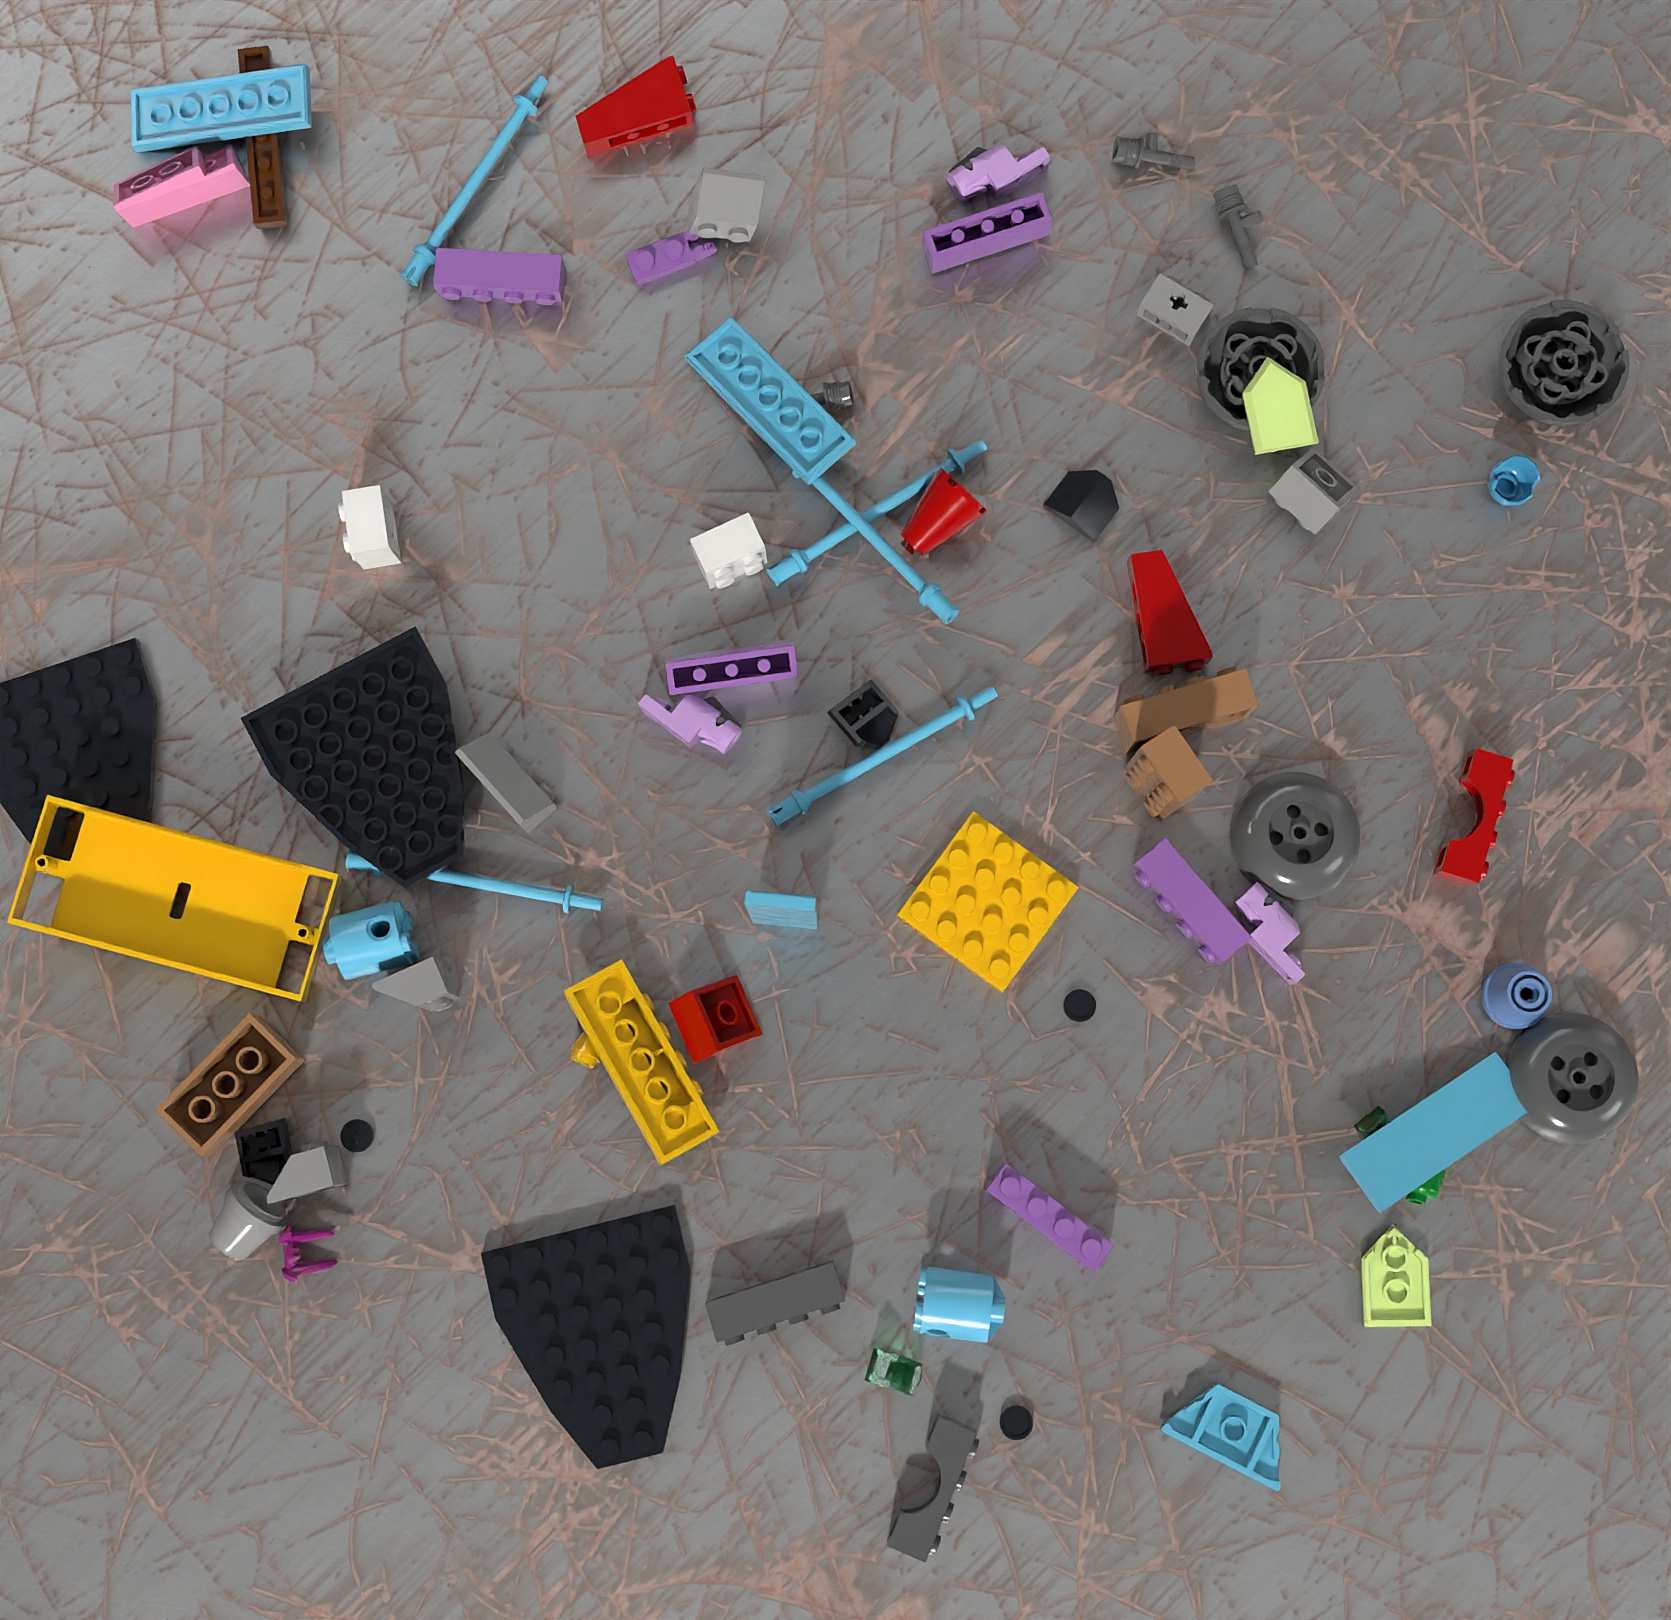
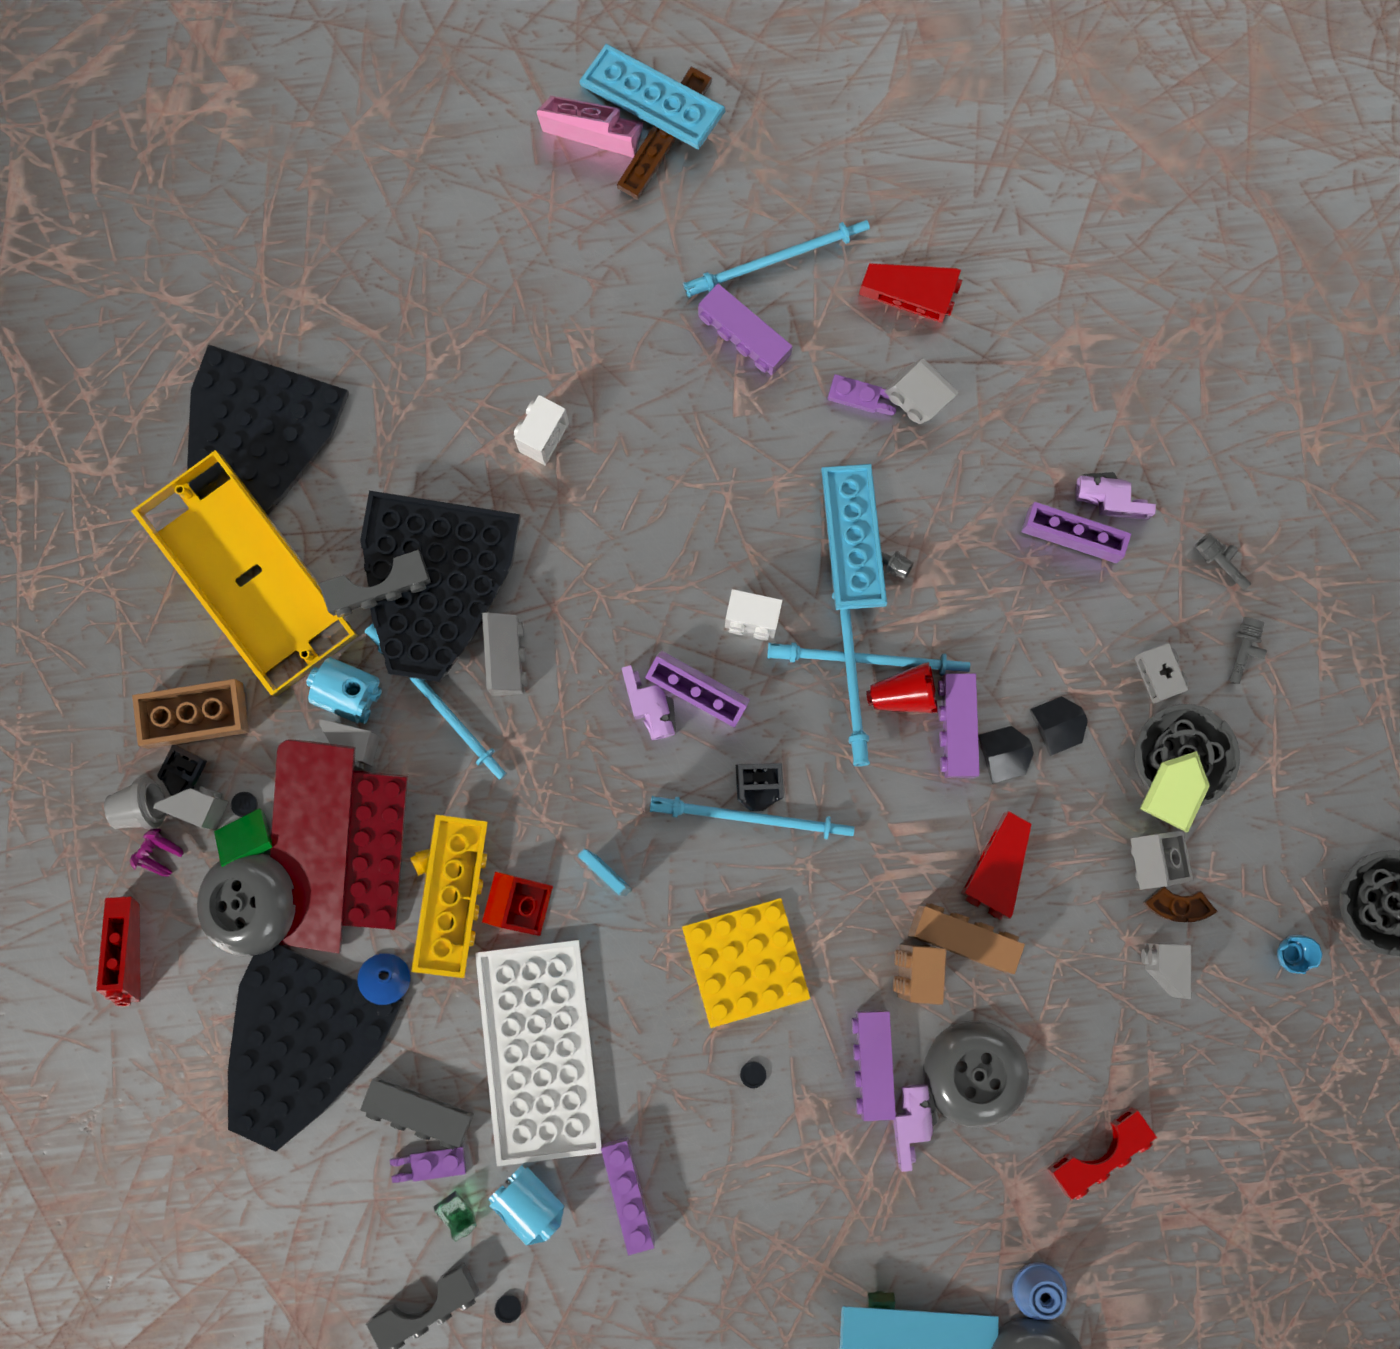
camera: 35 degrees right, 0 degrees up
none -> red slope [96,896,141,1006]
none -> dark grey brick [197,853,296,956]
none -> green tile [214,808,273,867]
none -> dark red slope [270,739,408,954]
none -> dark grey arch [319,550,431,618]
none -> blue dish [358,953,411,1005]
none -> medium lavender hinge [390,1146,467,1183]
none -> white plate [475,940,602,1166]
none -> medium lavender brick [938,674,979,778]
none -> black slope [1030,696,1088,756]
none -> light grey slope [1141,943,1191,999]
none -> reddish brown tile [1143,887,1218,923]

